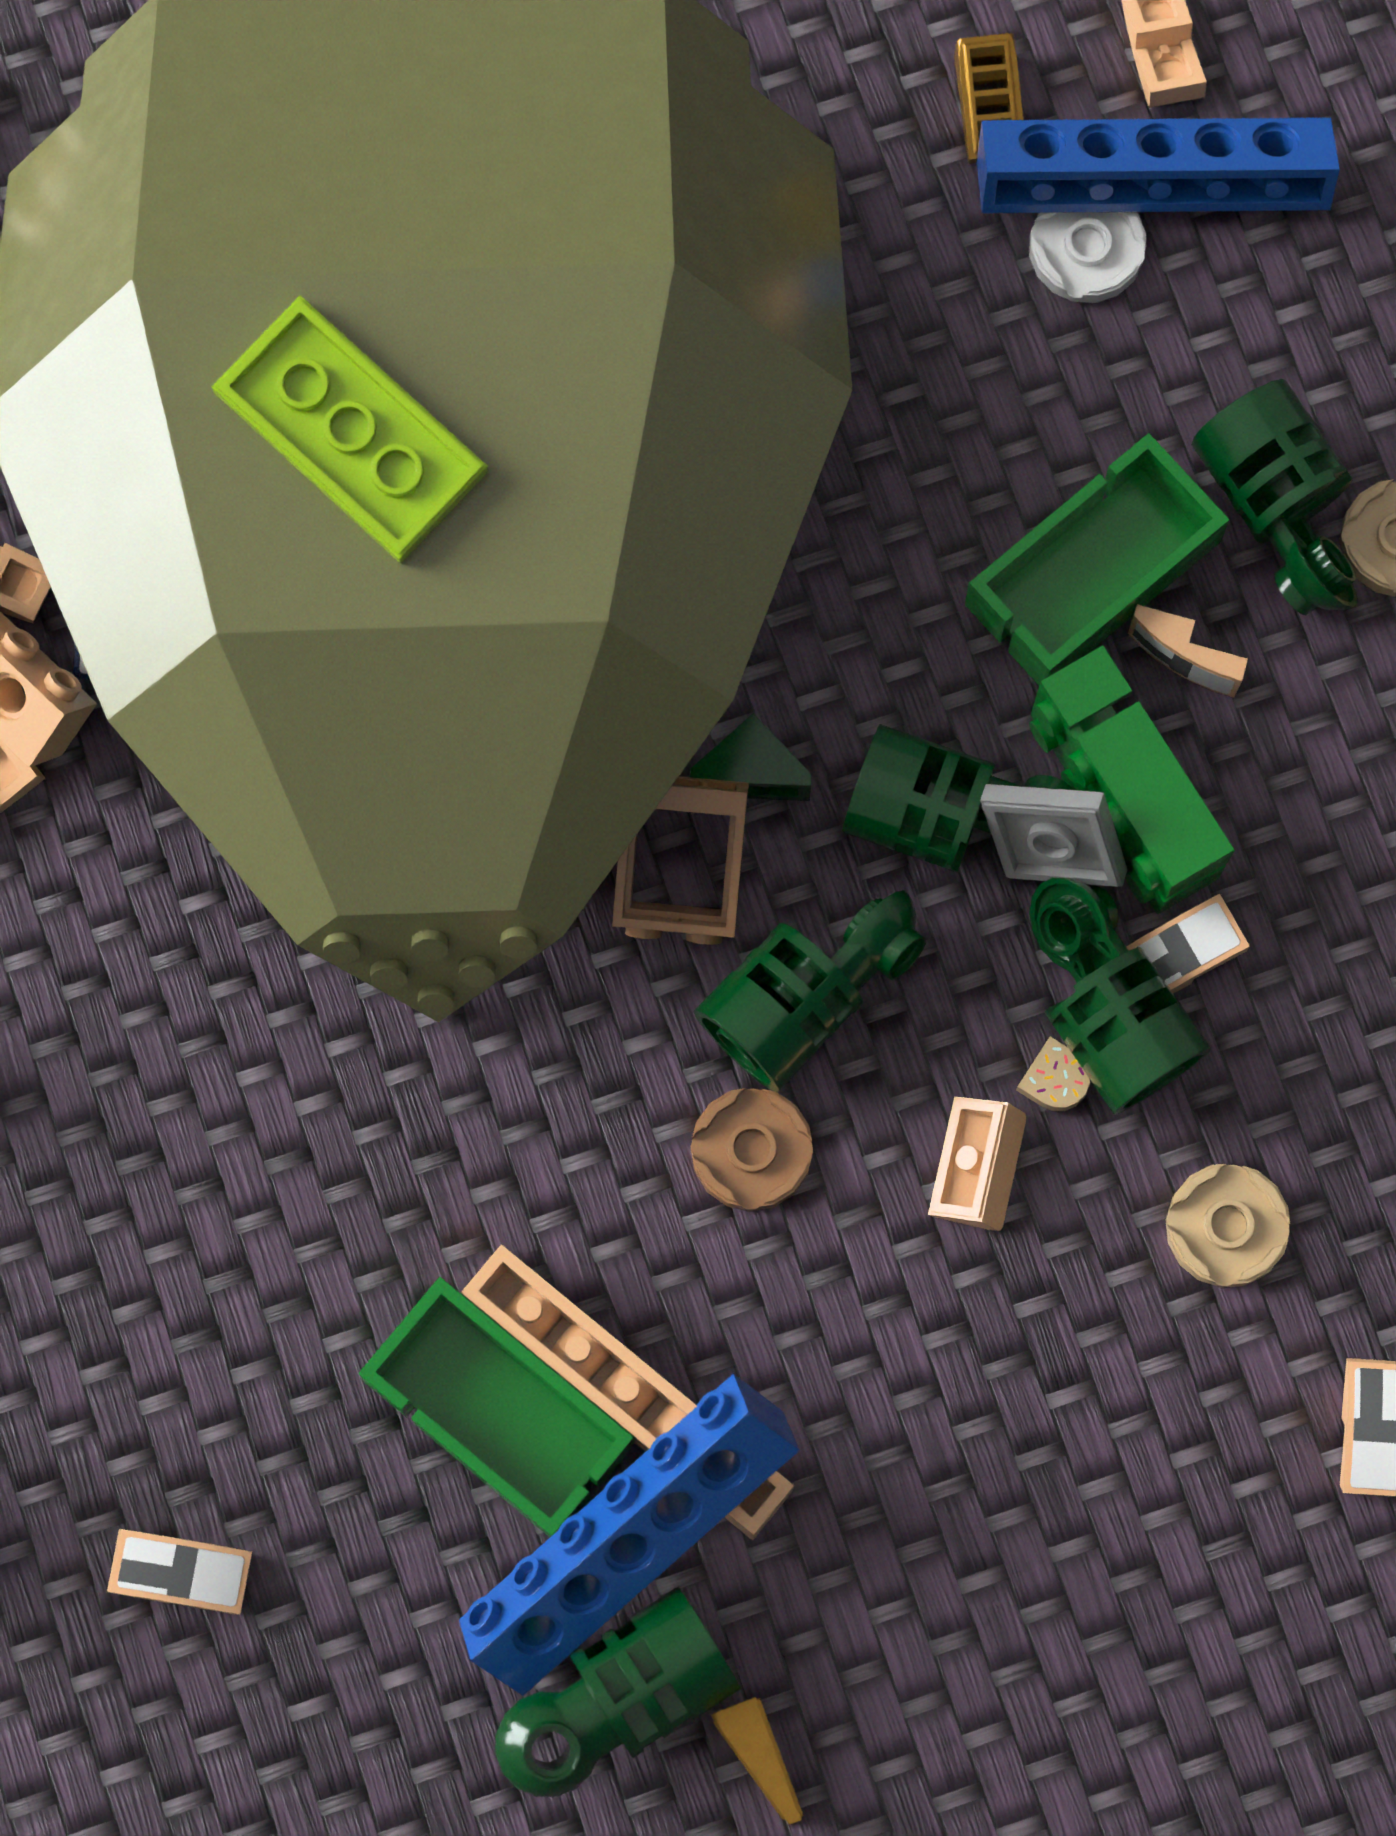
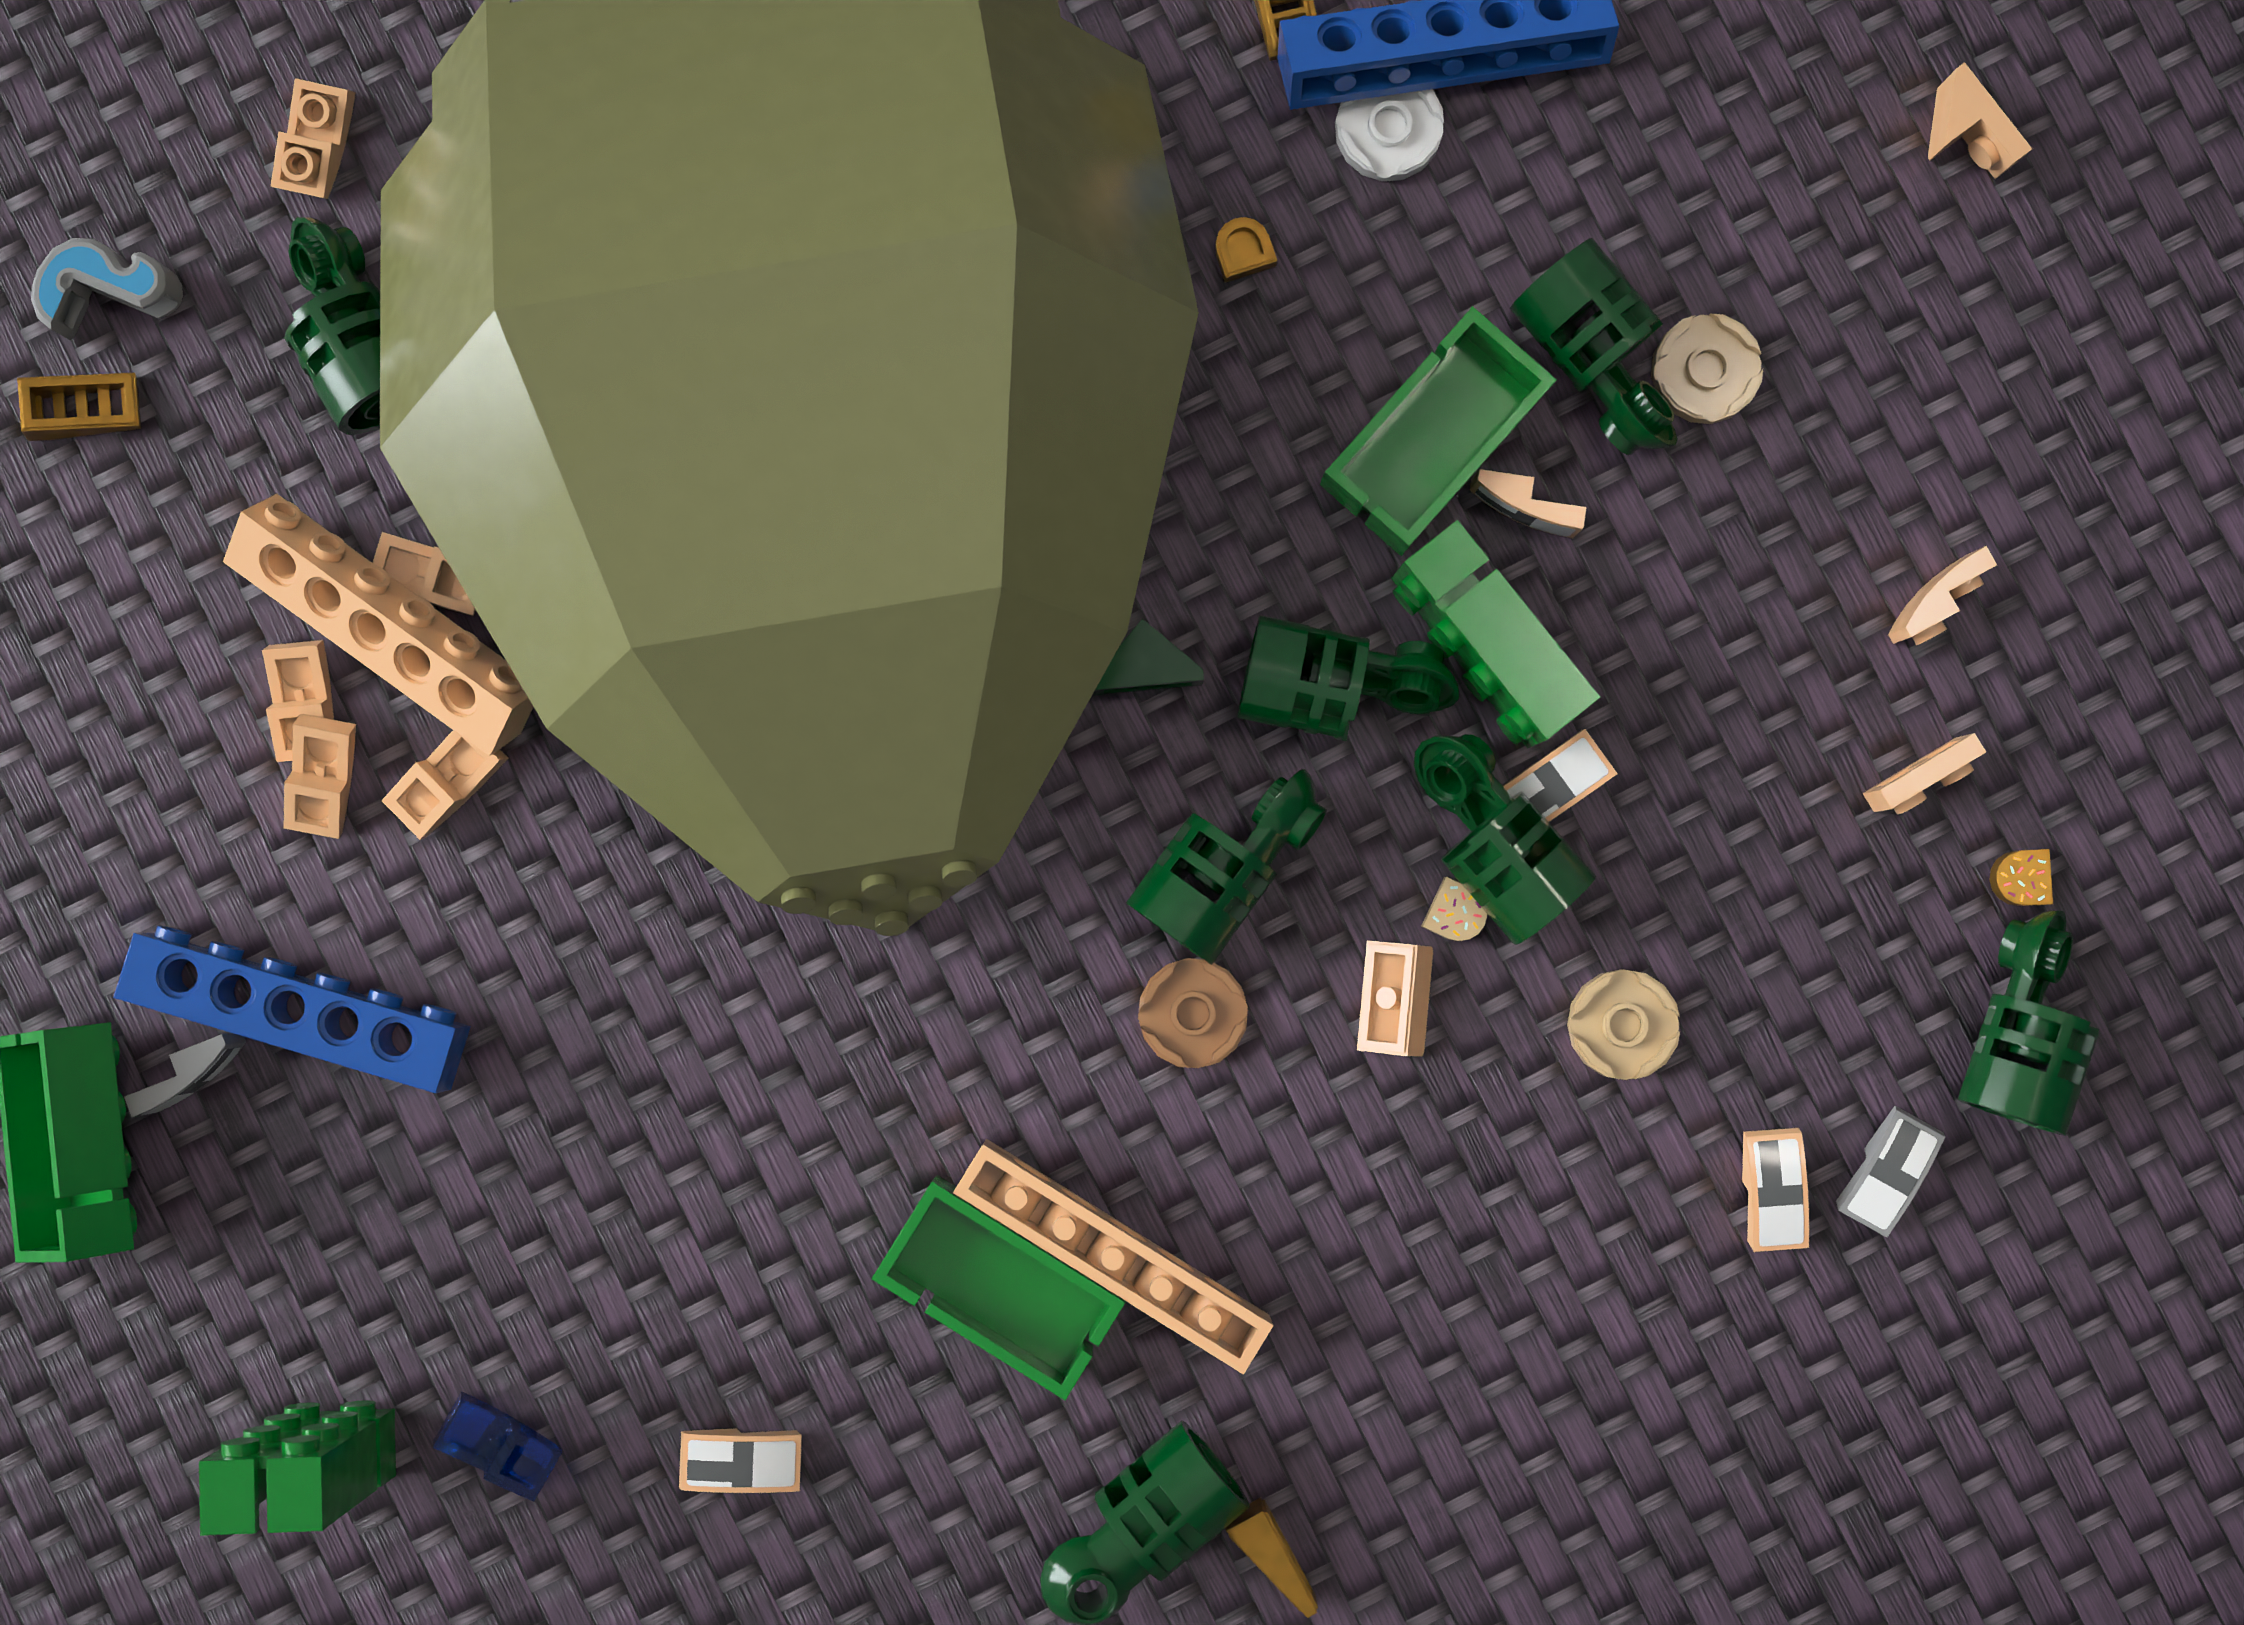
camera: 10 degrees left, 10 degrees up
lime tile [211,295,489,564] -> none
blue brick [459,1373,800,1696] -> none
medium nougat window [612,776,749,945] -> none
light grey tile [980,784,1127,887] -> none
none -> pearl gold tile [1215,217,1277,283]

